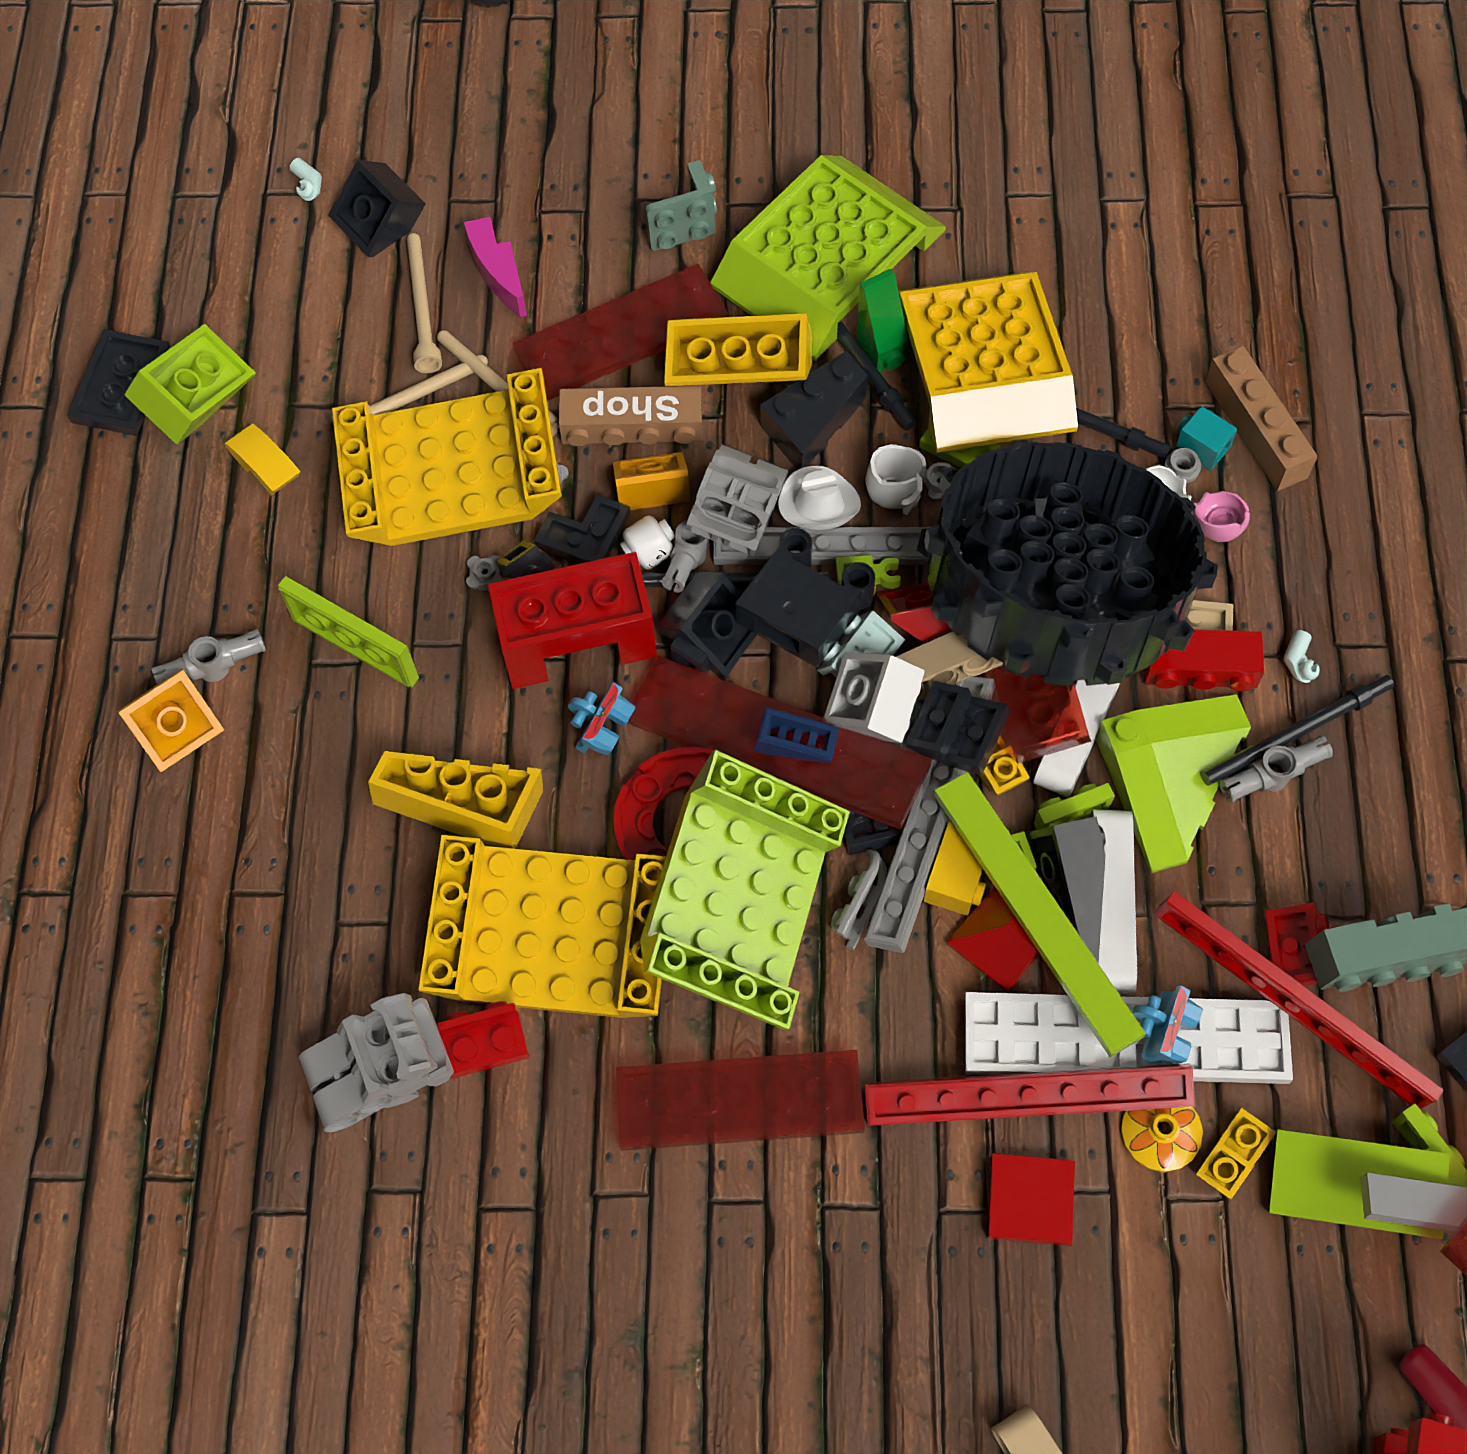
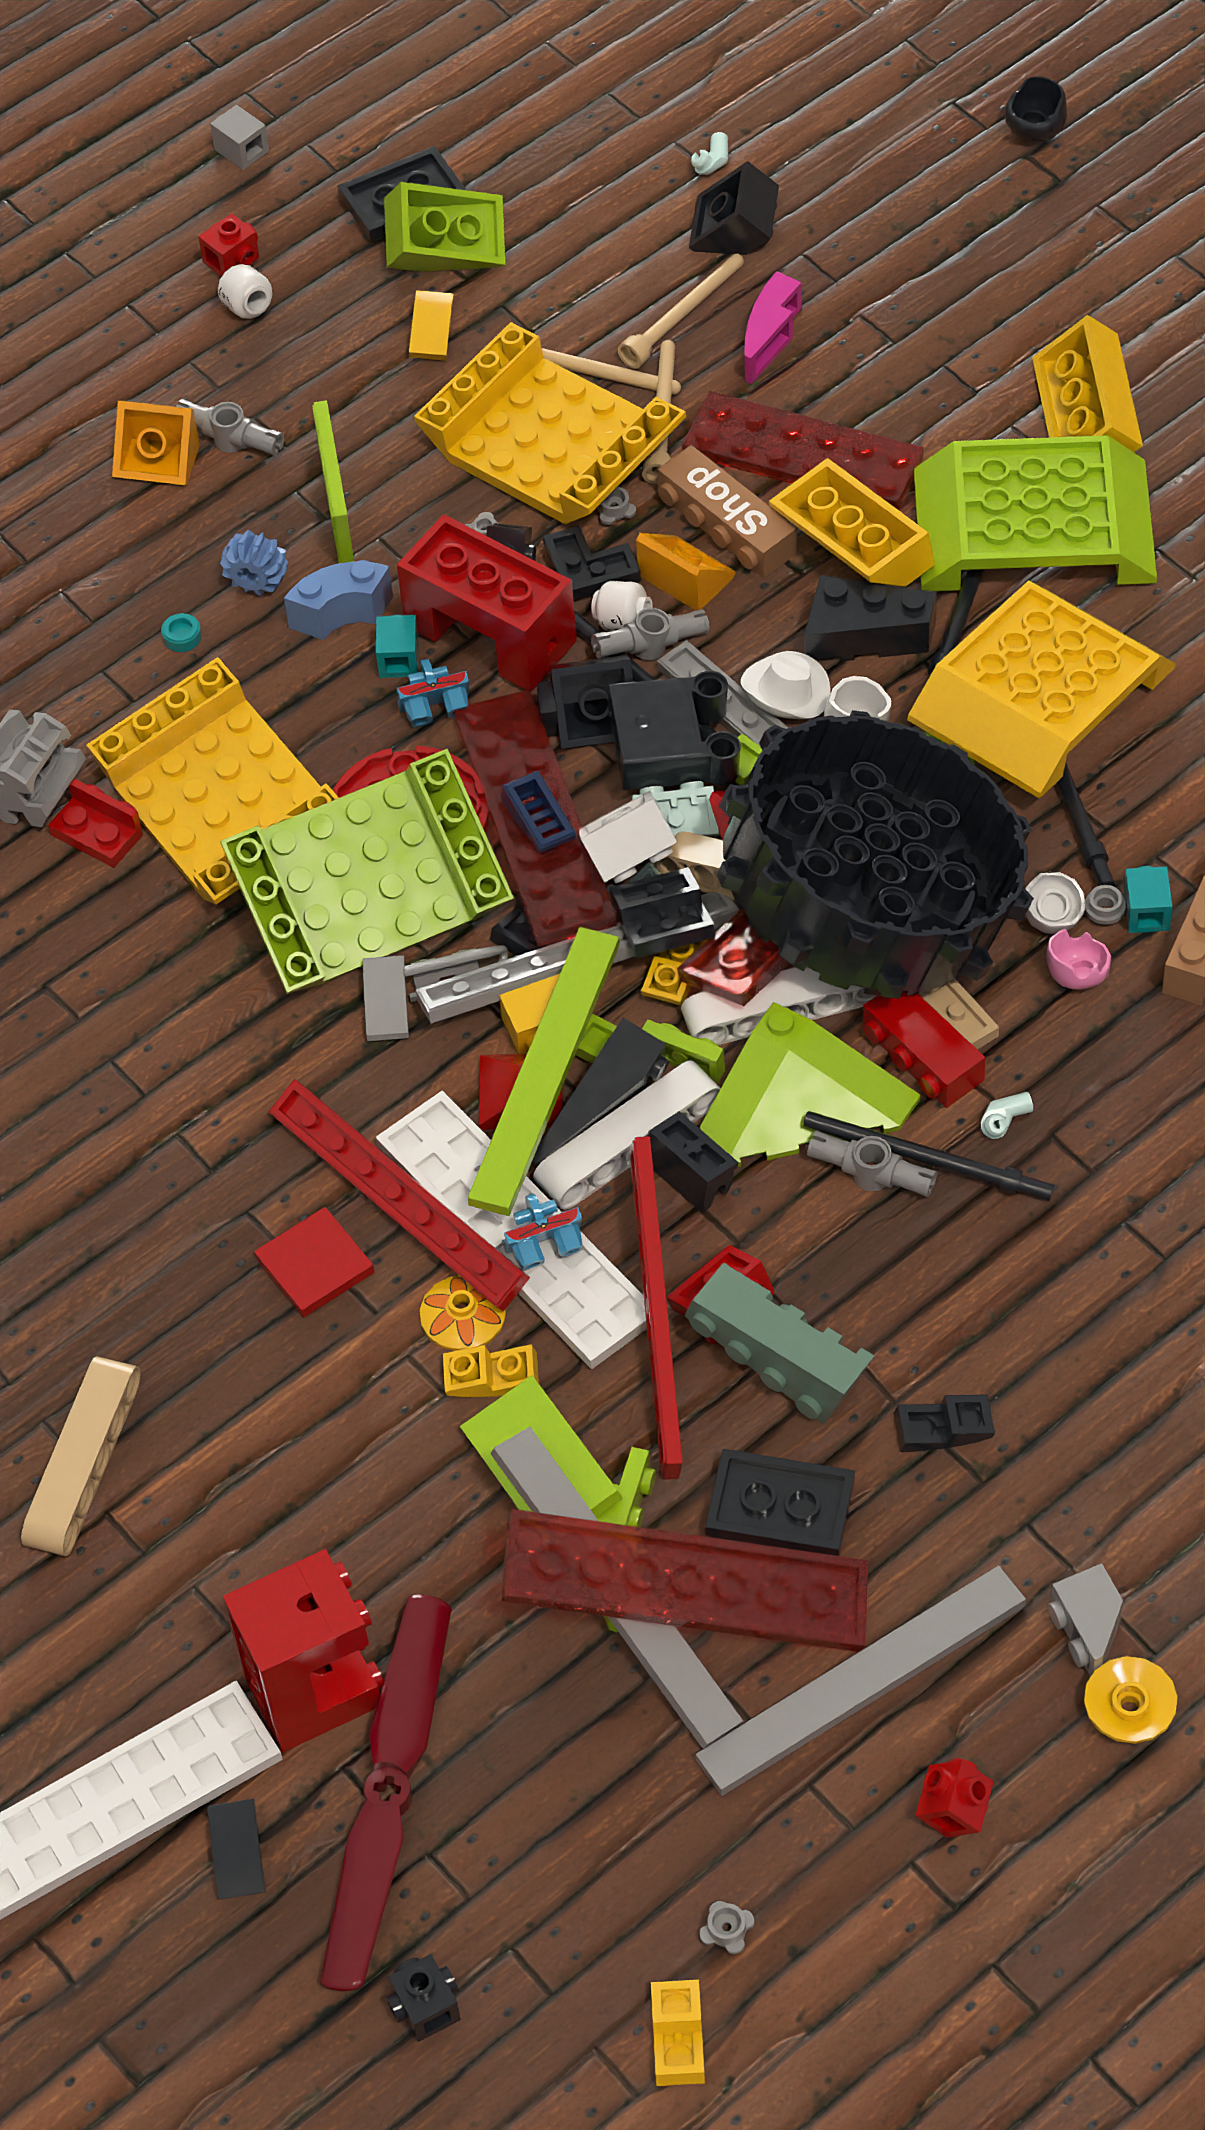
camera: 50 degrees right, 10 degrees down
yellow wedge [368,751,543,849] -> none
clear red plate [616,1050,865,1151] -> none
sand green bracket [645,160,717,251] -> none
light grey connector [685,444,788,557] -> none
green slope [856,268,909,373] -> none
none -> teal tile [161,613,202,652]
none -> red brick [198,213,260,277]
none -> white head [218,264,273,319]
none -> medium blue gear [220,530,288,596]
none -> medium blue brick [284,560,393,640]
none -> light grey slope [363,955,409,1041]
none -> teal brick [376,615,419,678]
none -> black hinge [648,1111,739,1213]
none -> yellow slope [1032,315,1143,452]

